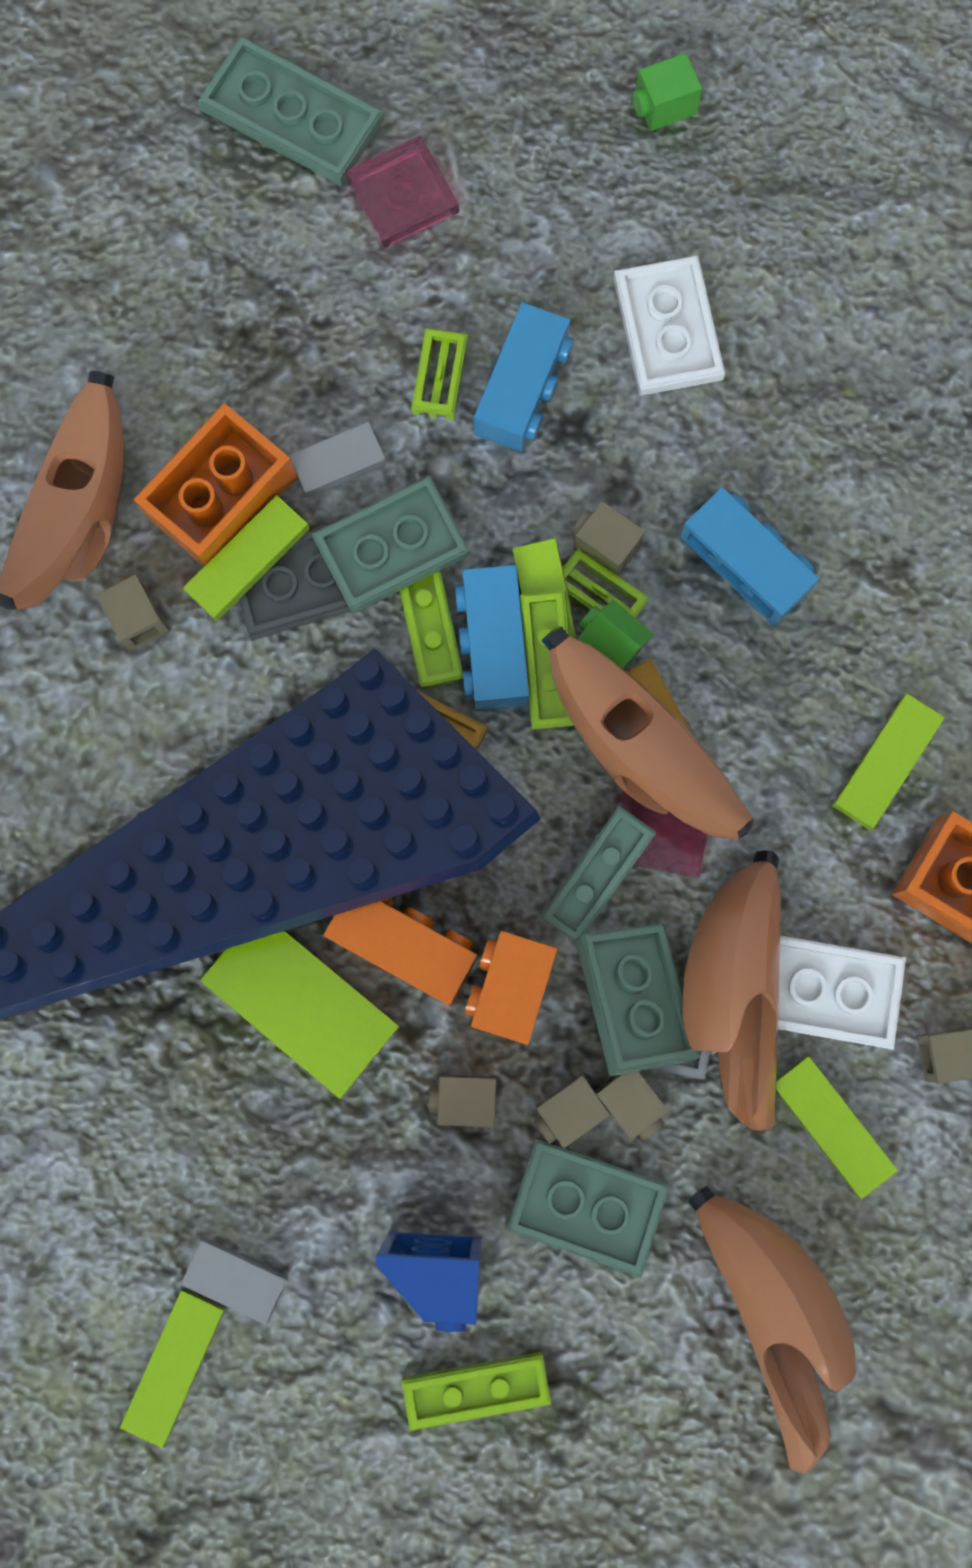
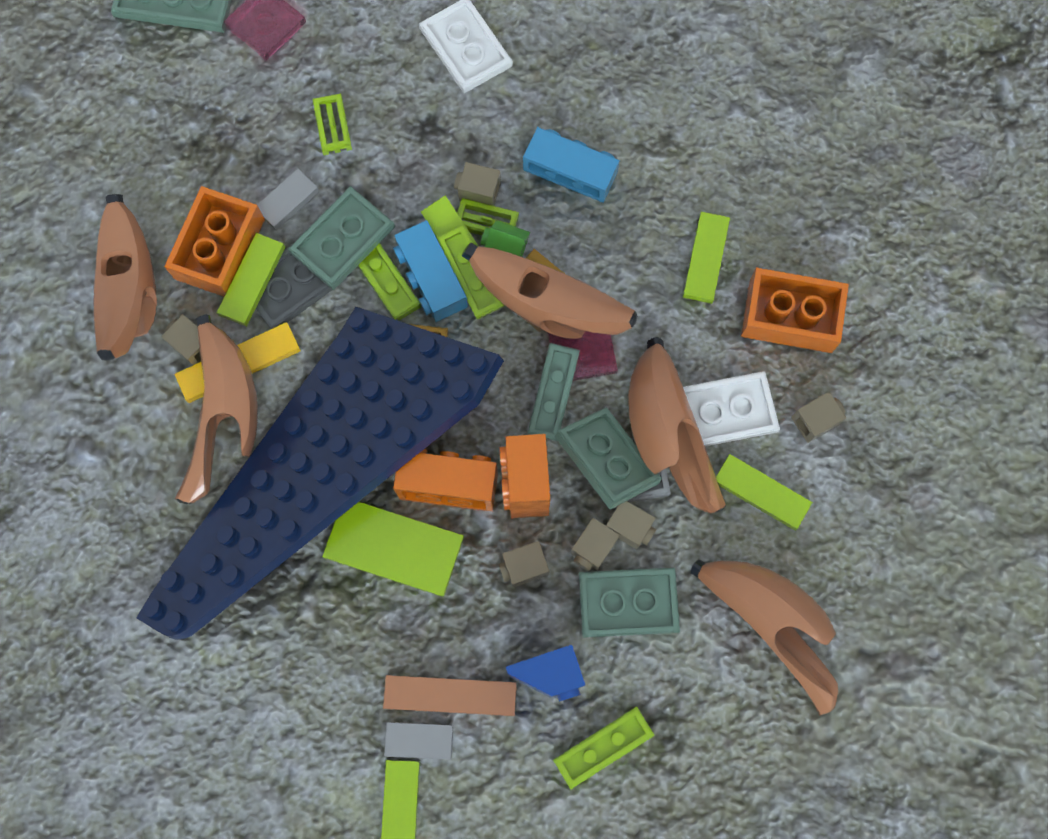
camera: 25 degrees left, 5 degrees down
dark azure brick [473,302,575,453] -> none
none -> yellow tile [174,322,301,403]
none -> nougat piece [175,314,258,504]
none -> nougat tile [383,675,517,716]

